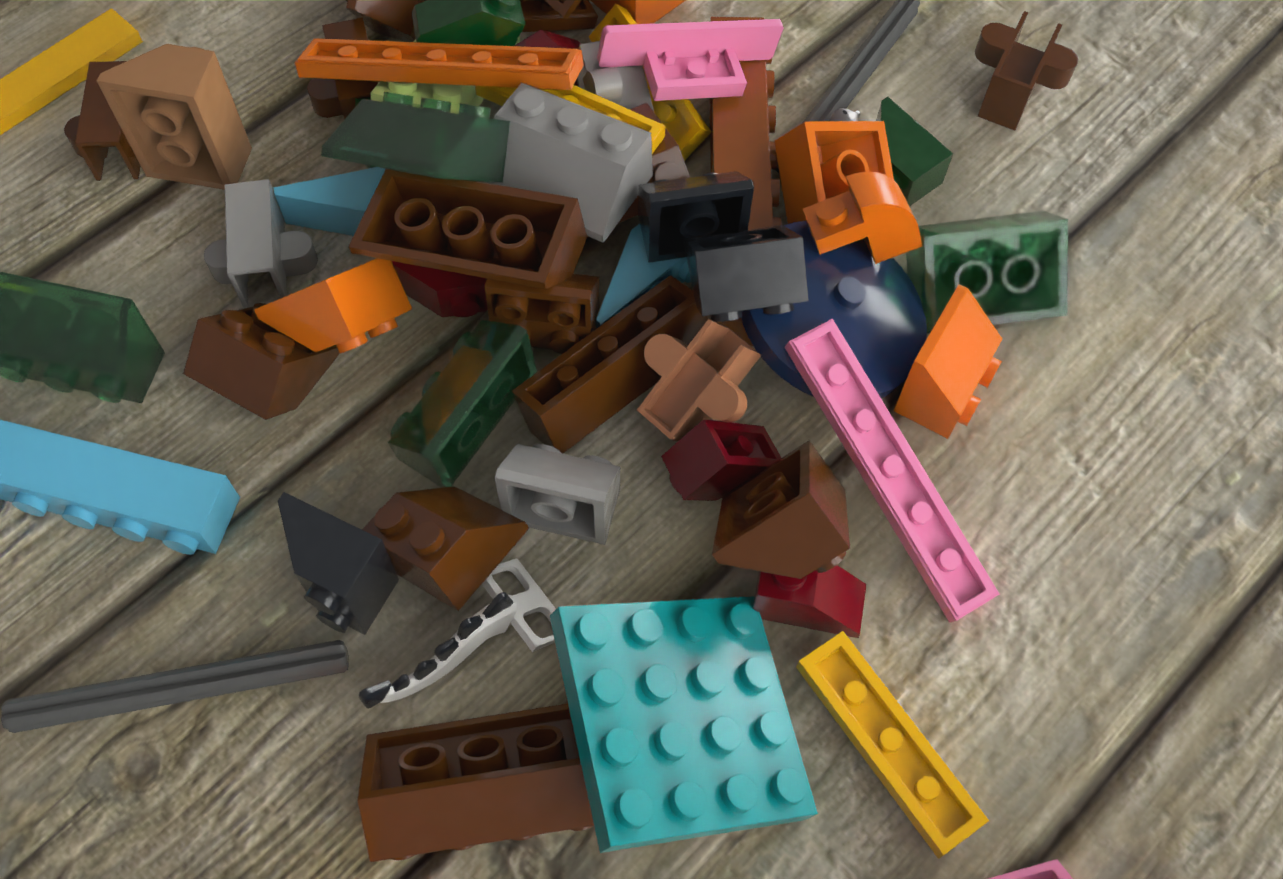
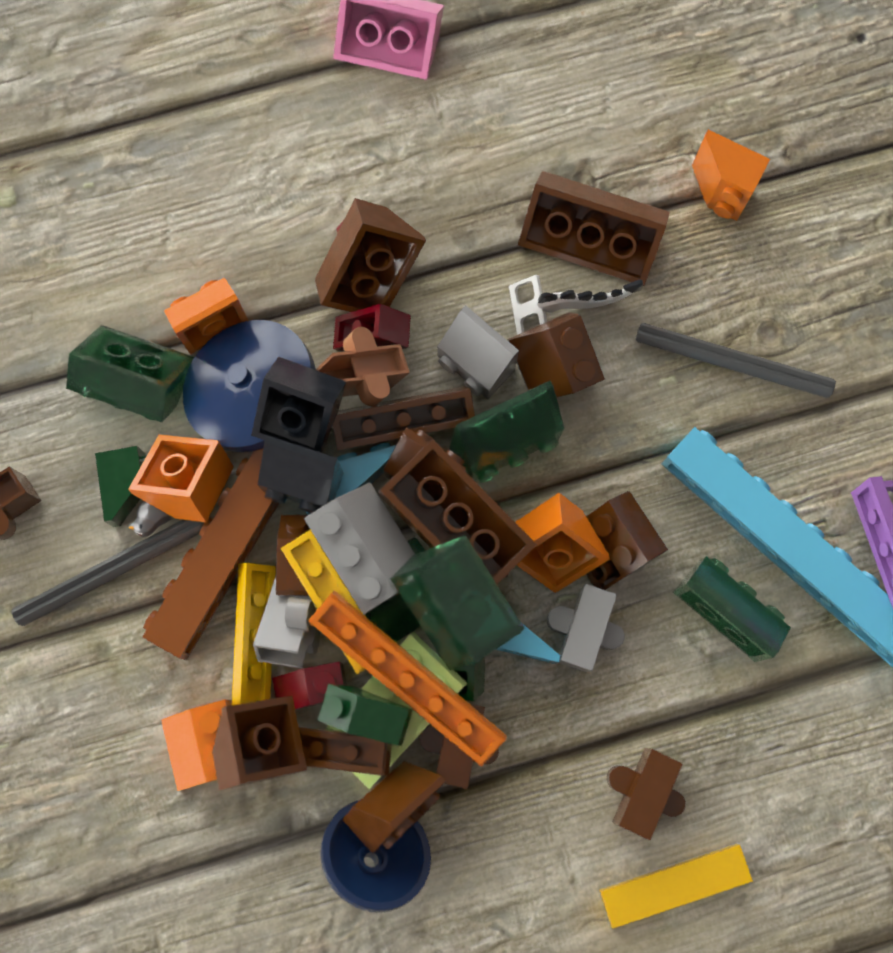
camera: 150 degrees left, 15 degrees up
medium nougat slope [97,44,252,190] -> none
black slope [278,492,399,635] -> none
teal plate [549,596,818,853] -> none
bright pink bracket [597,19,784,101] -> none
bright pink tile [784,319,1000,623] -> none
yellow plate [796,631,989,859] -> none
orange brick [802,172,923,264] -> none

